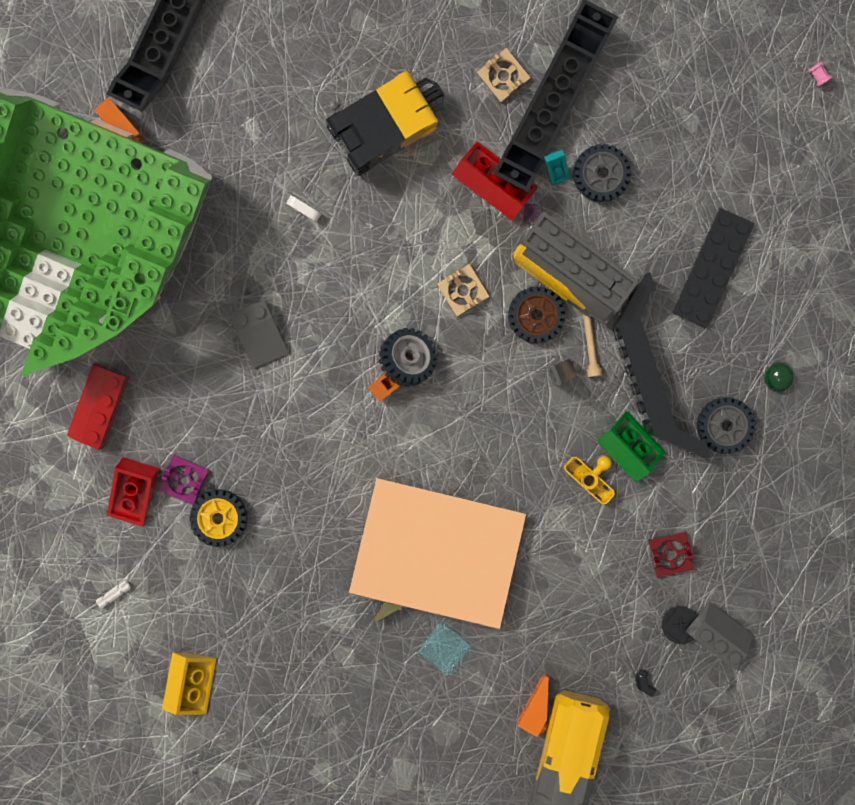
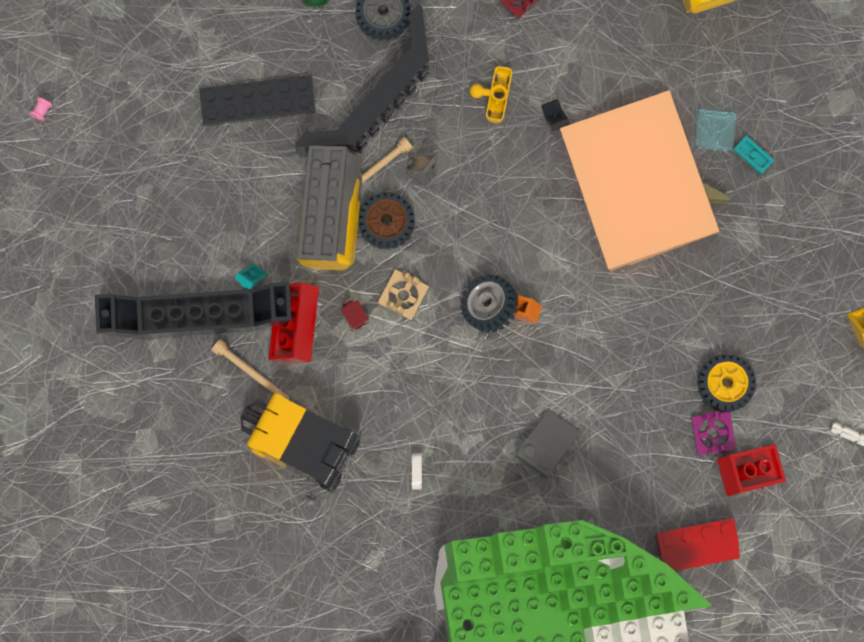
camera: 120 degrees left, 10 degrees down
tan piece [477,48,531,103] -> none
orange slope [516,673,549,737] -> none
slope [523,204,541,225] -> none
wheel [573,144,631,202] -> none
green slope [597,411,666,482] -> none
none -> tan piece [211,339,289,400]
none -> dark red brick [341,300,369,332]
none -> black bracket [541,99,570,132]
none -> teal plate [733,136,775,175]

